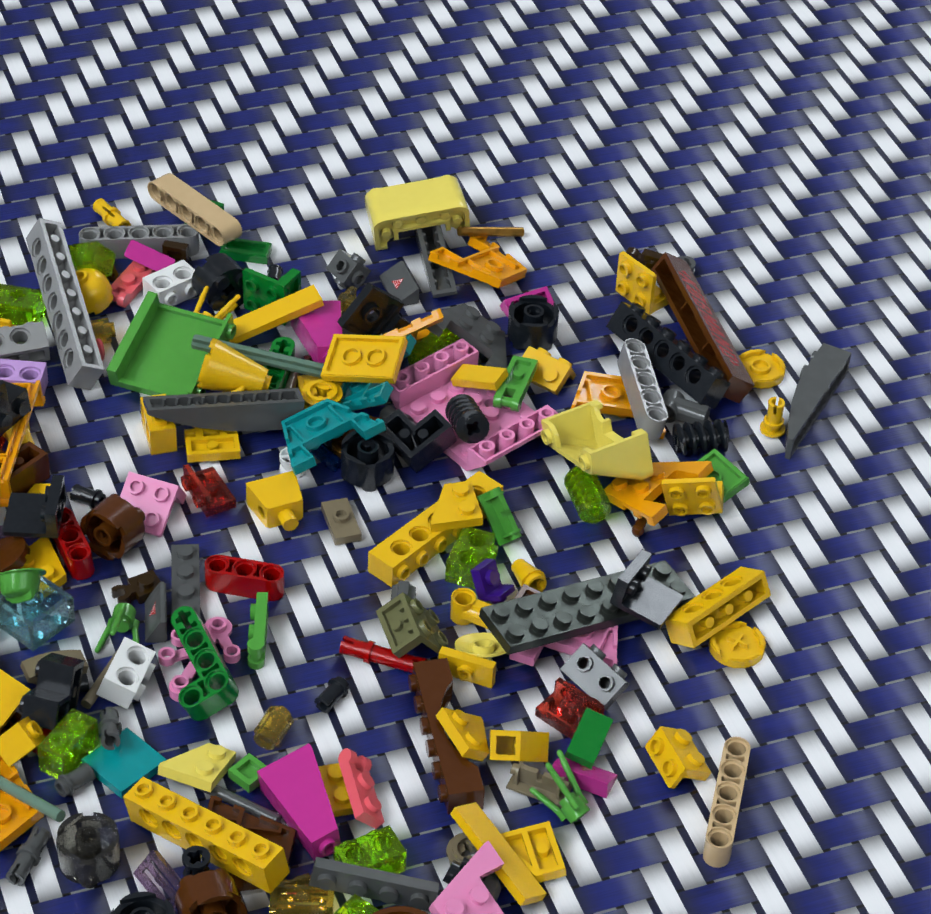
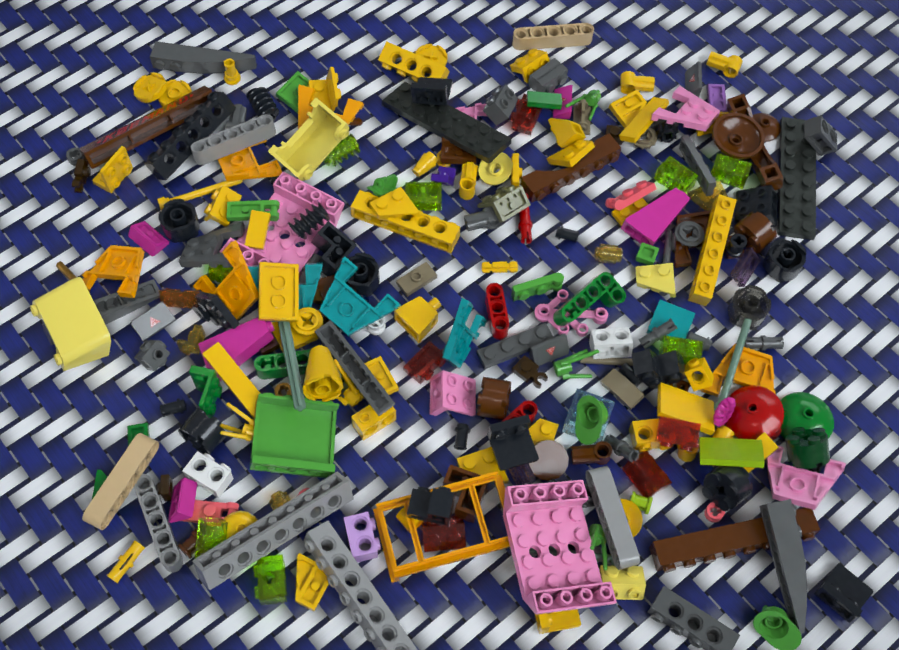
camera: 110 degrees left, 20 degrees up
none -> yellow tile [133,72,167,103]
none -> yellow piece [157,180,243,210]
none -> clear orange hinge [159,288,200,308]
none -> teal wing [443,298,487,369]
none -> yellow axle [481,261,518,273]
none -> dark grey brick [528,58,568,93]
none -> dark brown plate [605,125,624,145]
none -> yellow piece [620,71,655,94]
none -> dark grey gear [674,221,704,248]

